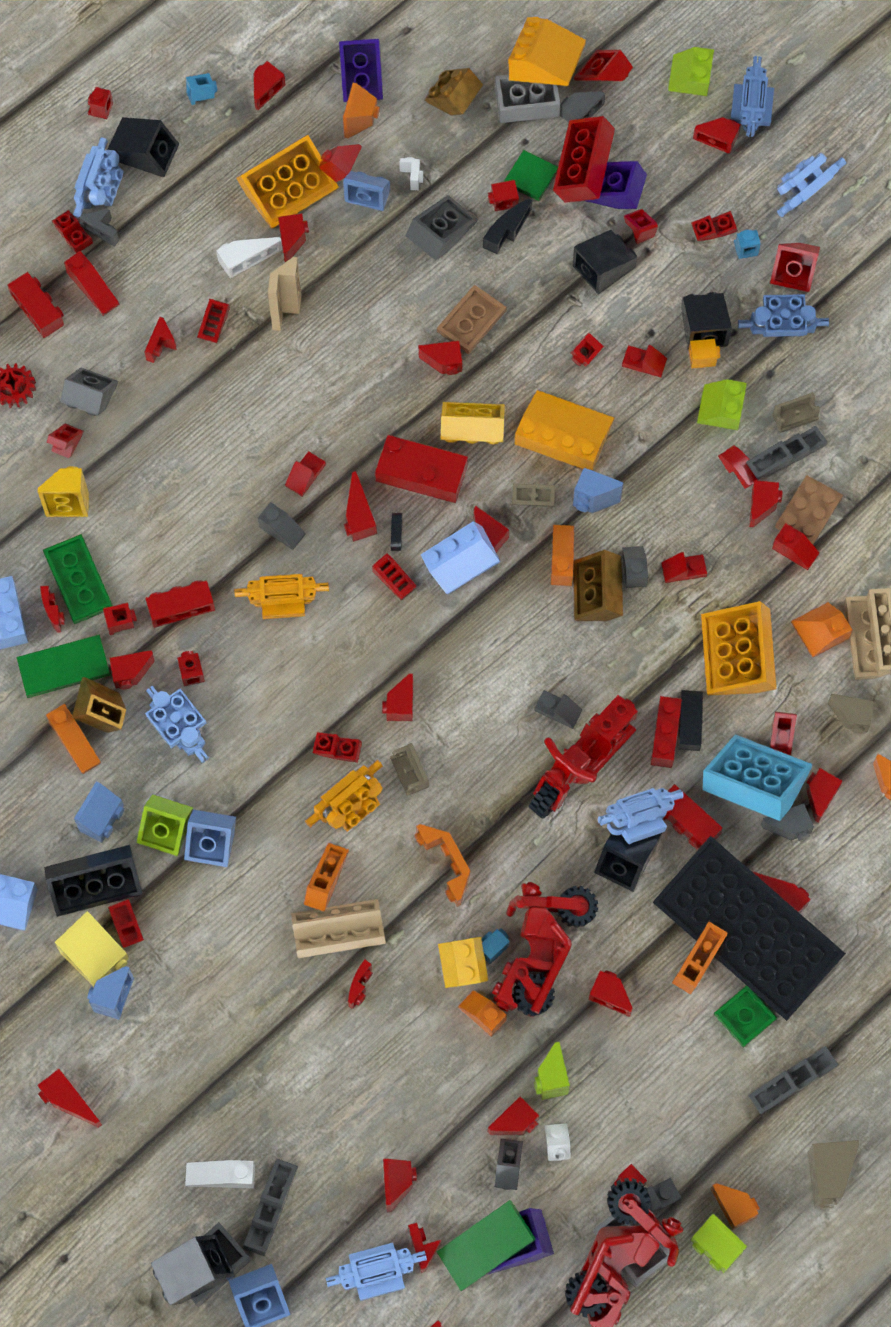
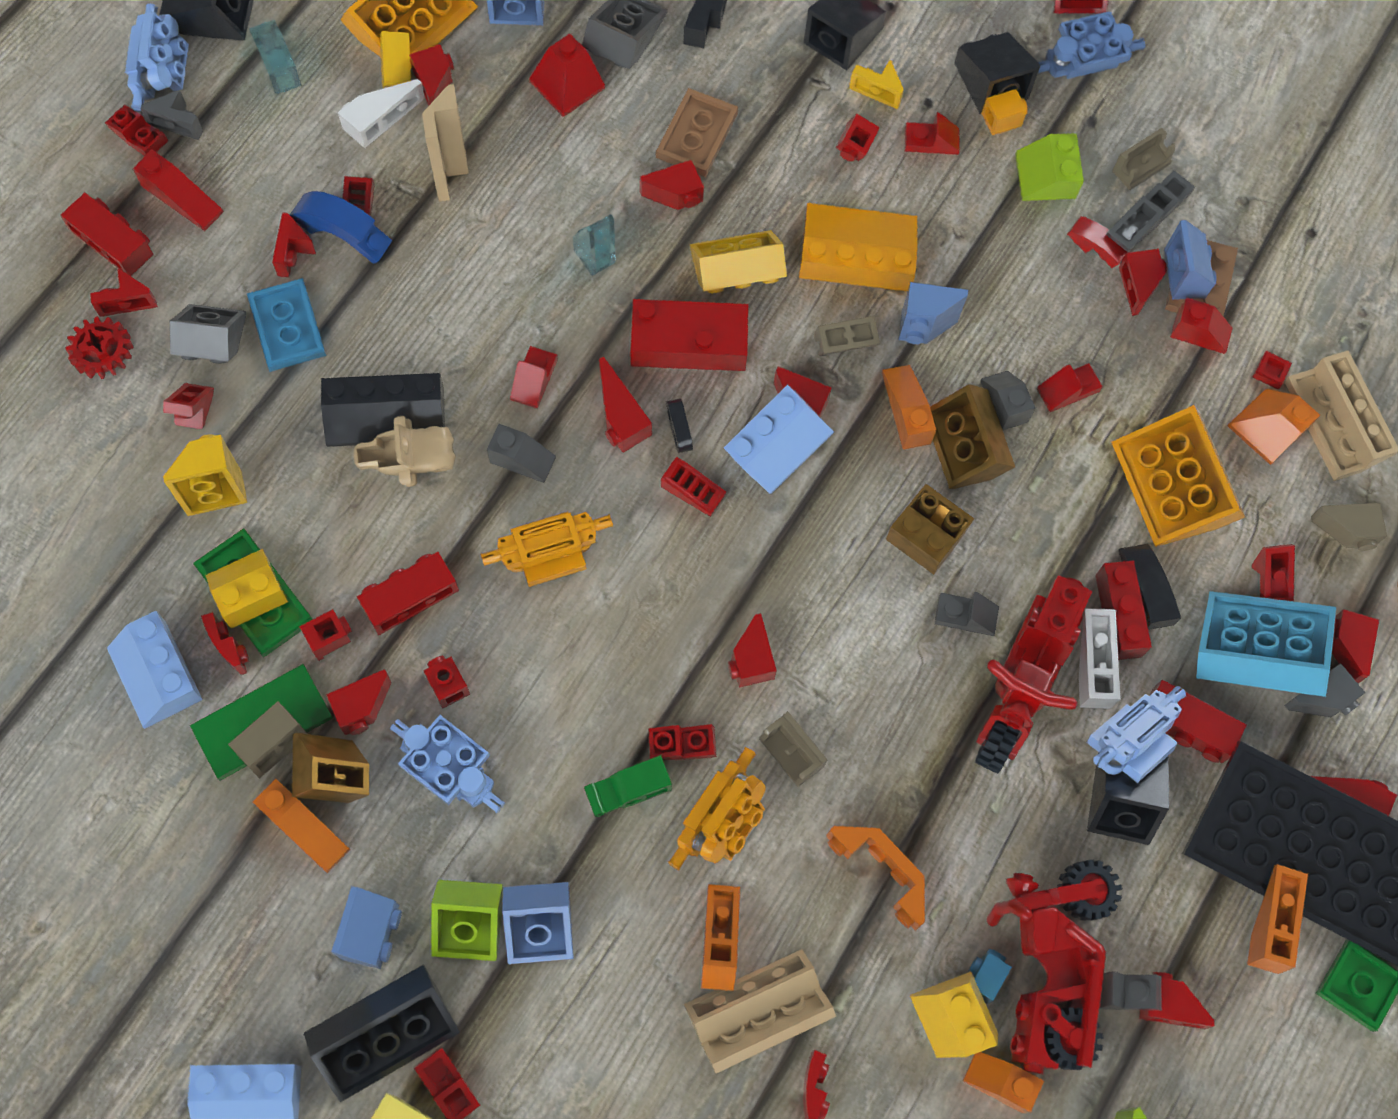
camera: 20 degrees left, 0 degrees up
none -> red slope [90,269,158,317]
none -> yellow slope [206,549,288,629]
none -> dark tan hinge [228,702,307,779]
none -> dark azure tile [247,278,326,372]
none -> clear light blue slope [249,20,302,94]
none -> blue arch [290,191,392,264]
none -> black slope [321,373,445,447]
none -> tan piece [354,416,456,487]
none -> yellow tile [380,31,411,88]
none -> red slope [529,33,605,117]
none -> clear light blue slope [573,214,615,276]
none -> green piece [584,755,672,818]
none -> yellow slope [849,60,904,109]
none -> pearl gold slope [886,484,975,575]
none -> white slope [1079,608,1120,709]
none -> dark grey slope [1099,971,1162,1010]
none -> medium blue slope [1164,220,1216,300]
none -> red tile [1252,351,1292,390]

